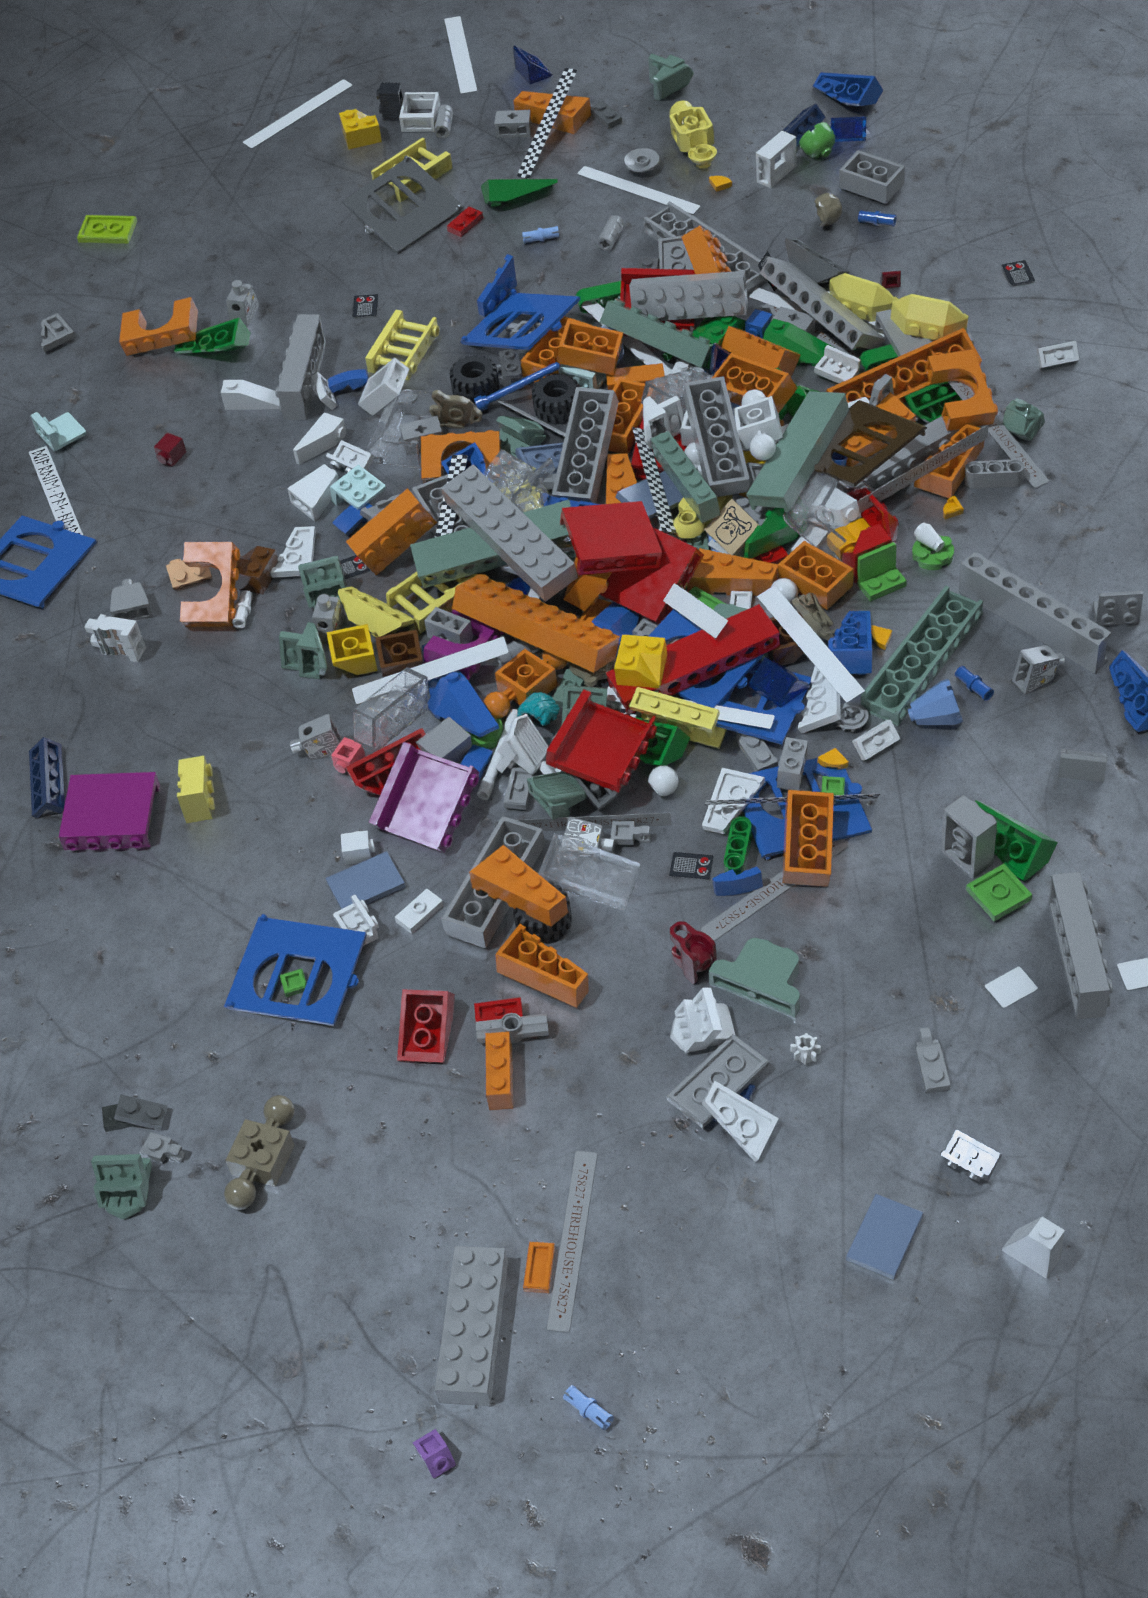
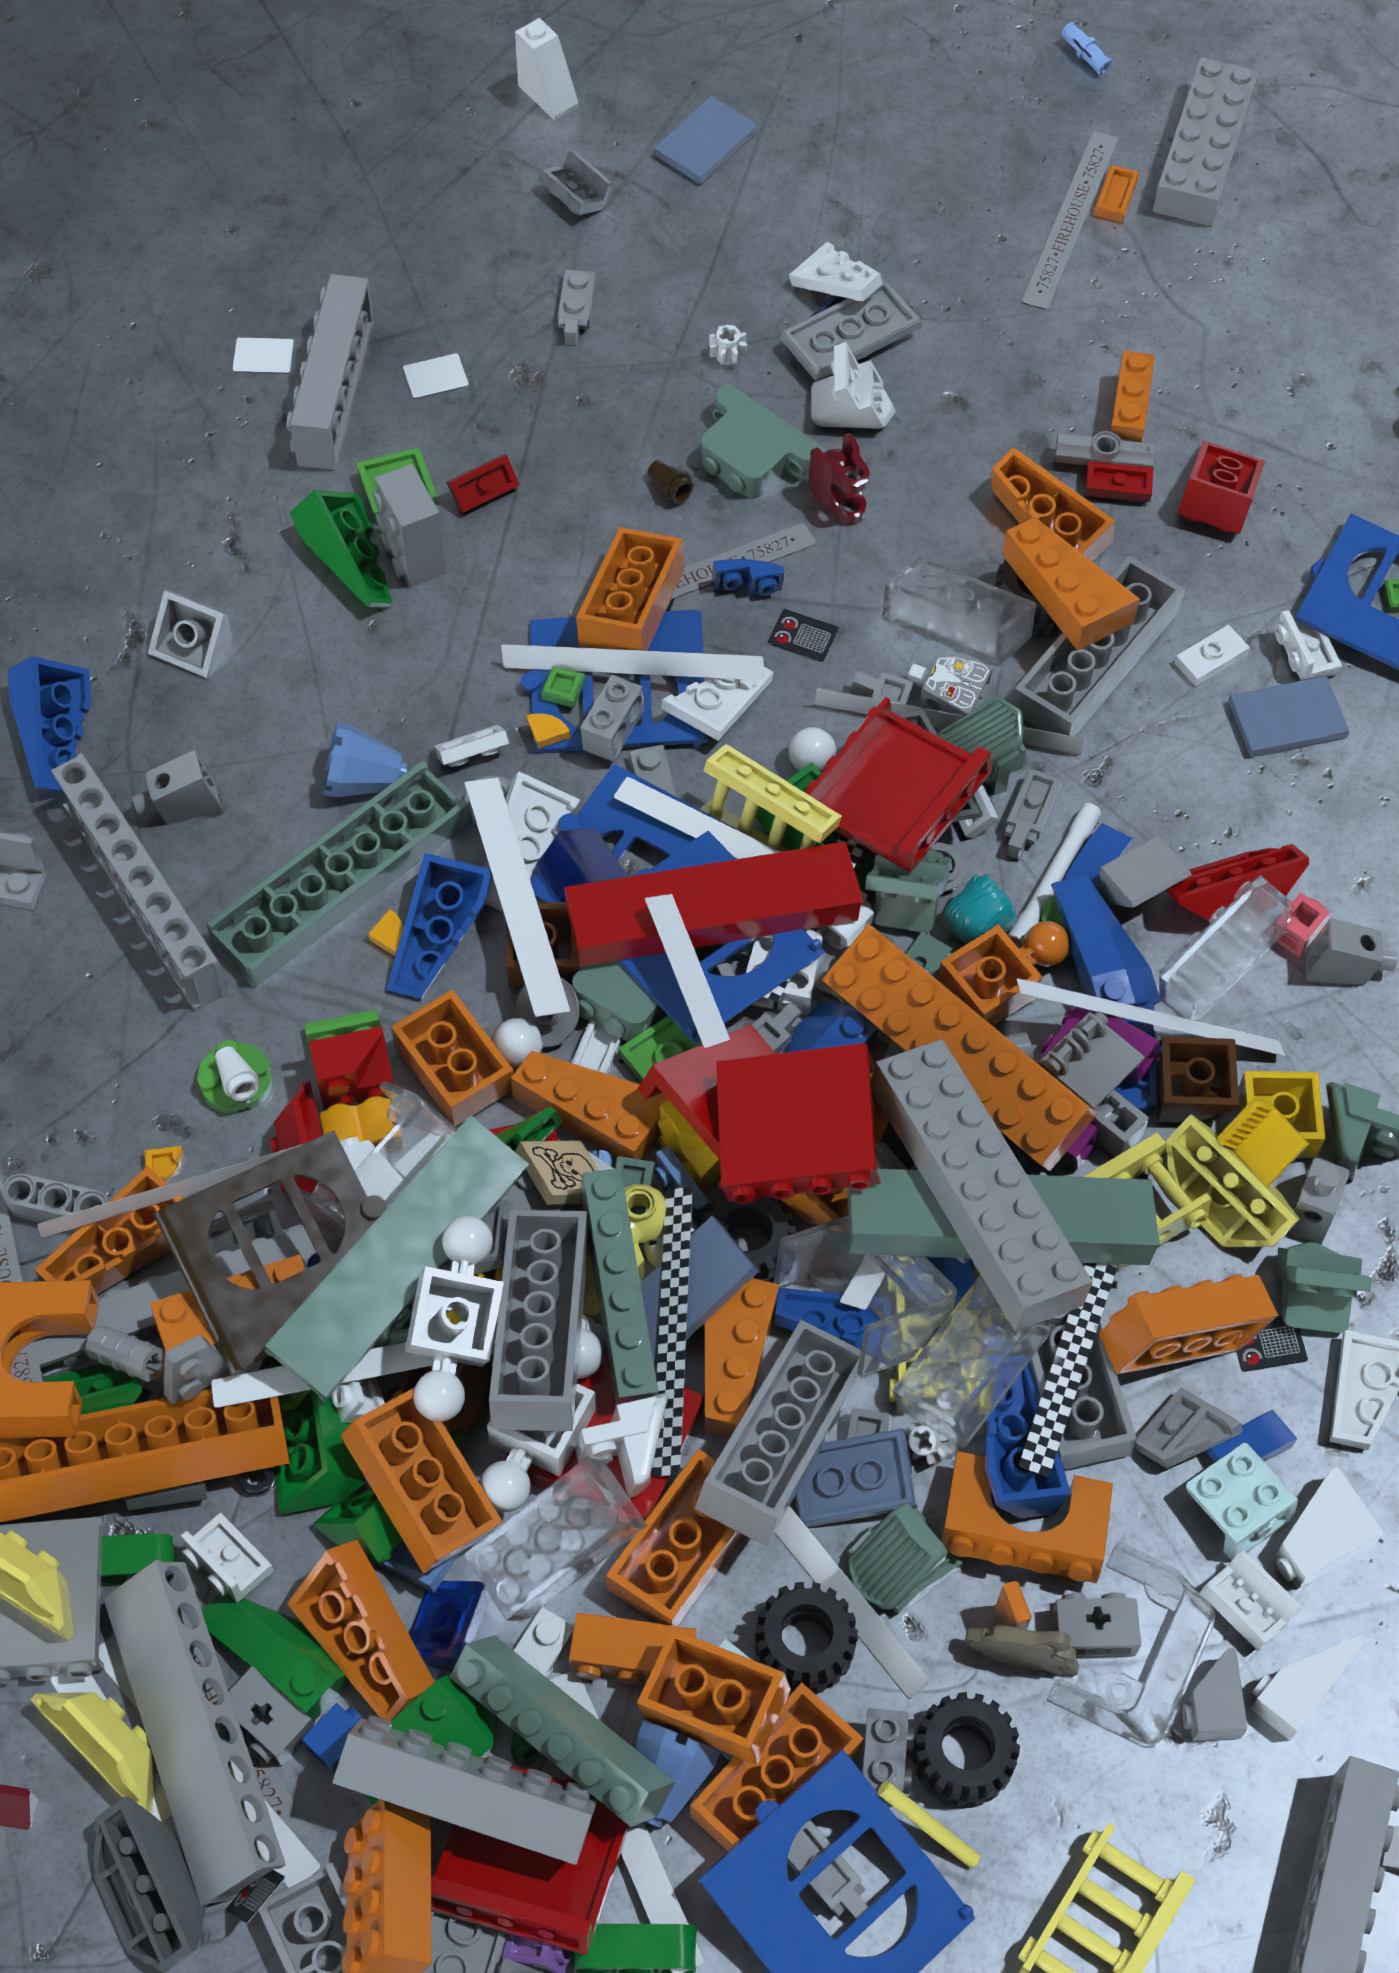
camera: 175 degrees left, 10 degrees up
white plate [312,372,338,410] -> none
blue slope [328,369,369,393] -> none
white brick [341,831,375,865] -> none
white window [358,357,409,416] -> none
panel [369,742,480,853] -> none
medium lavender bracket [413,1429,456,1478] -> none
blue piece [474,362,560,412] -> none
white piece [495,714,549,774] -> none
yellow slope [614,635,667,688] -> none
green beam [724,817,752,875] -> none
dark tan tile [792,592,836,641] -> none
blue pin [955,666,994,701] -> none
none -> light grey axle [85,1325,165,1382]
none -> red plate [446,455,520,513]
none -> dark brown cone [647,460,693,503]
none -> light yellow bar [877,1781,981,1868]
none -> orange tile [995,1581,1032,1630]
none -> light grey hinge [1039,1011,1145,1109]
none -> light grey slope [1182,1647,1248,1742]
none -> yellow piece [1216,1096,1309,1187]

